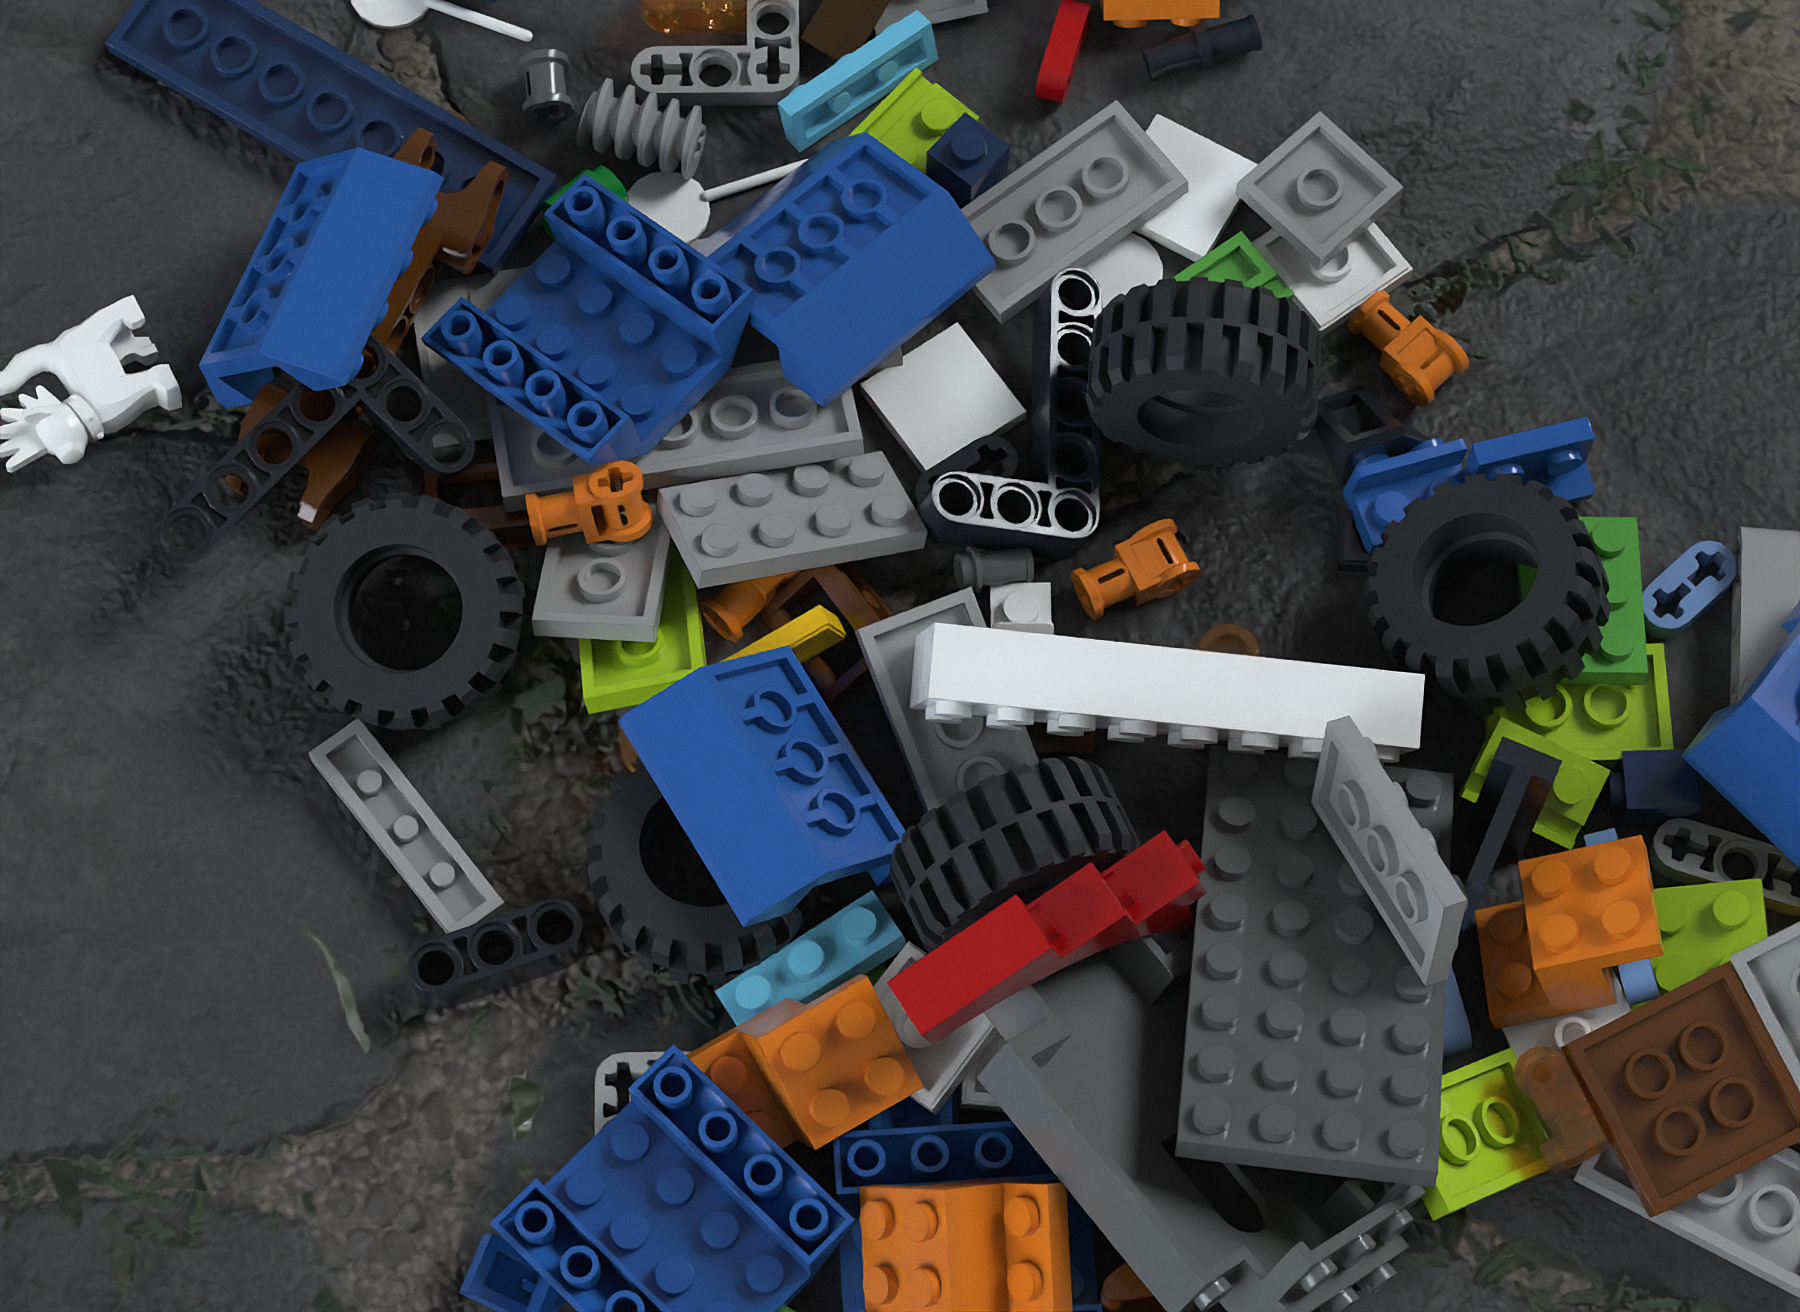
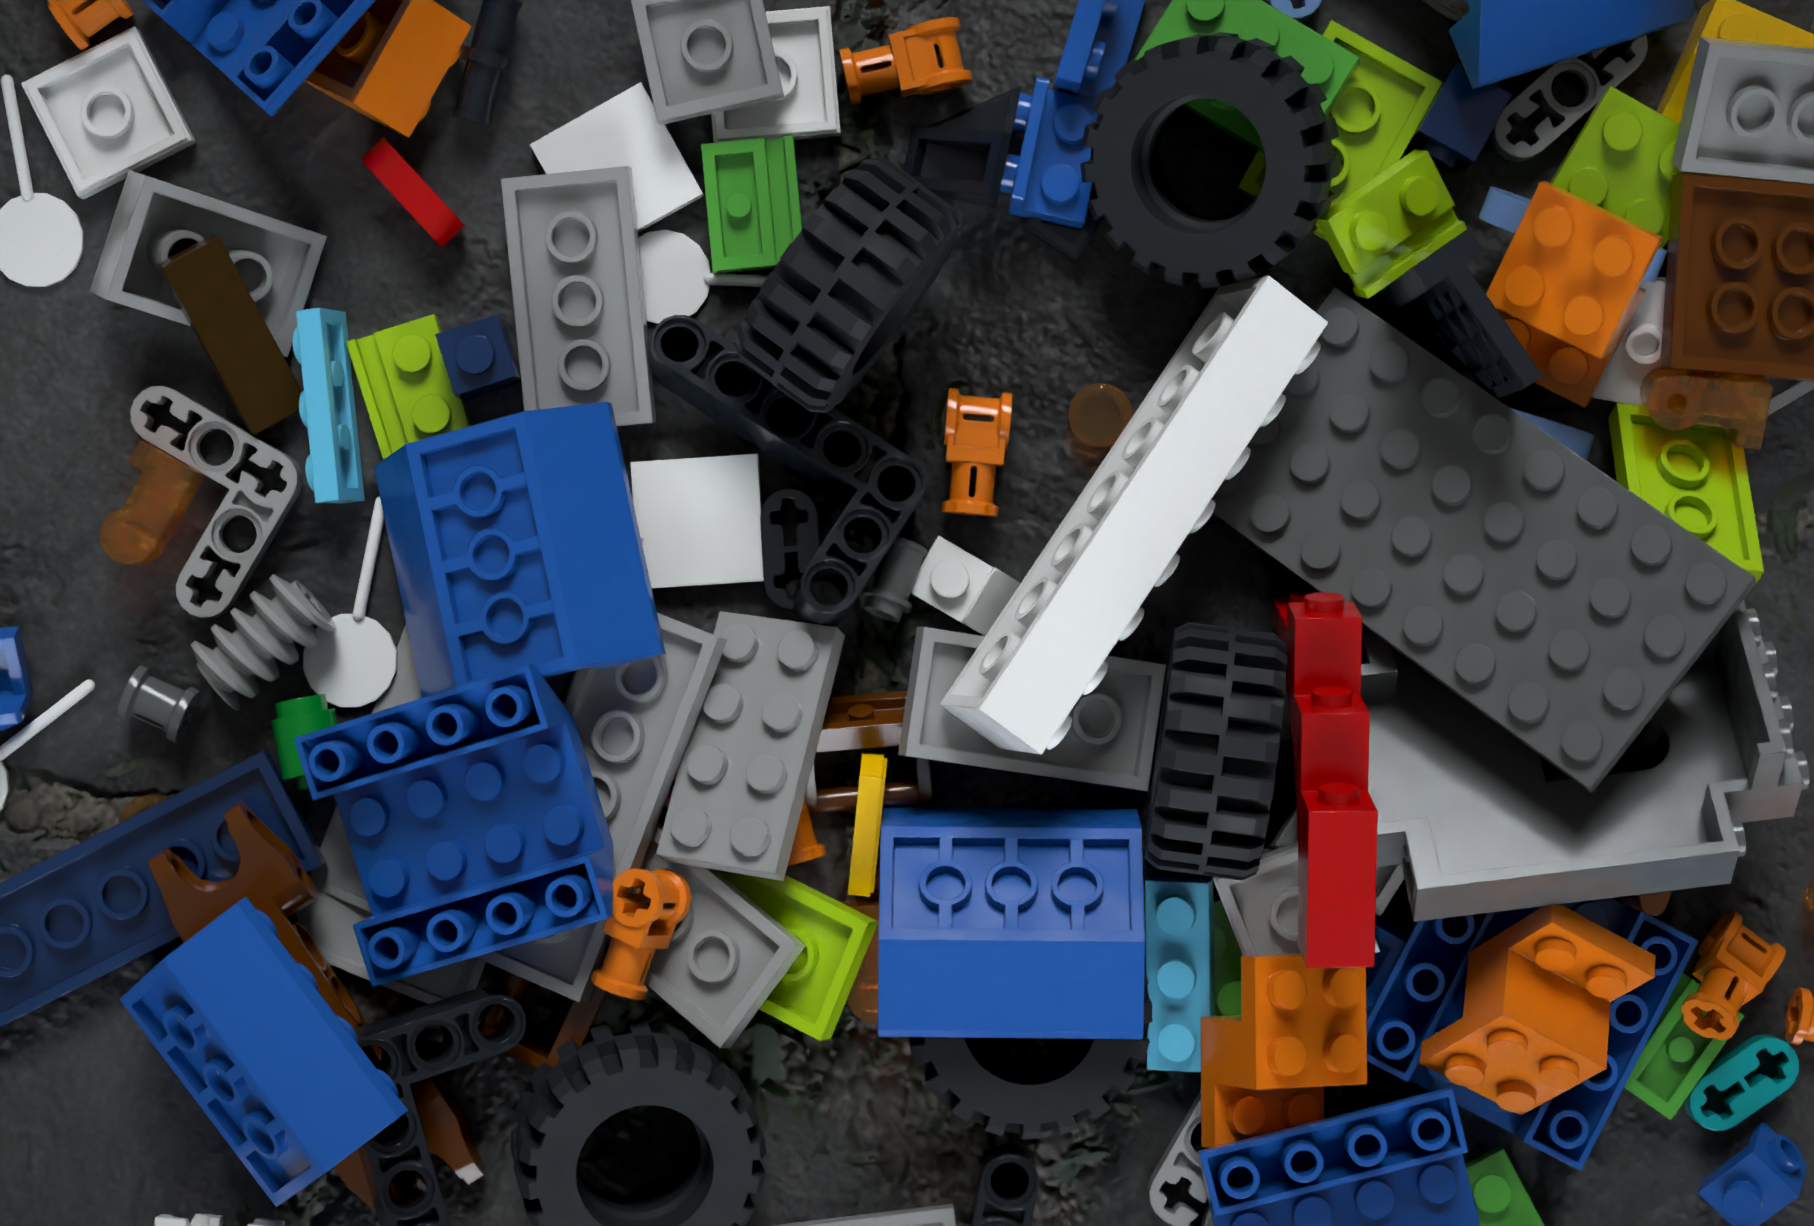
camera: 55 degrees left, 20 degrees up
light grey plate [1311,715,1468,986] -> none

